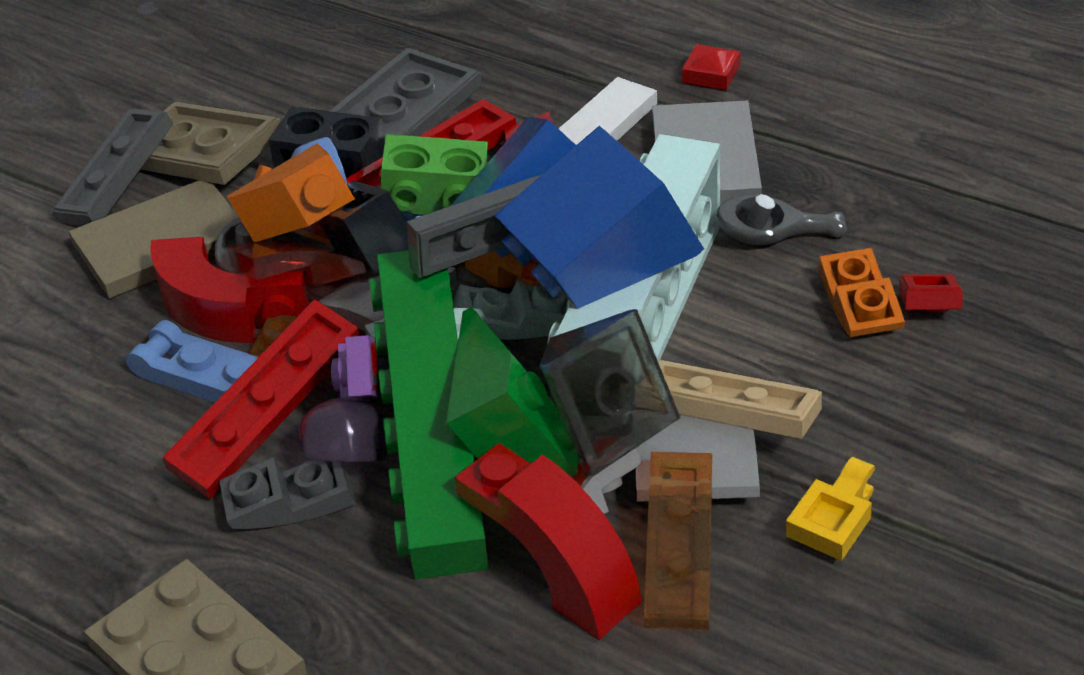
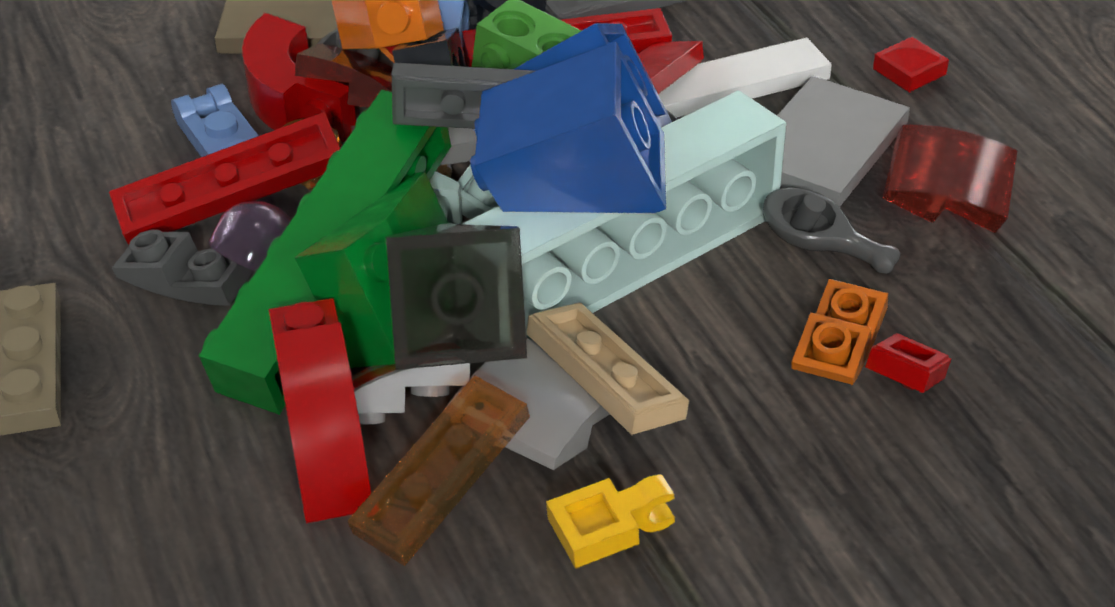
camera: 30 degrees right, 0 degrees up
medium lavender slope [331,335,378,404] -> none
none -> clear red slope [883,125,1017,233]

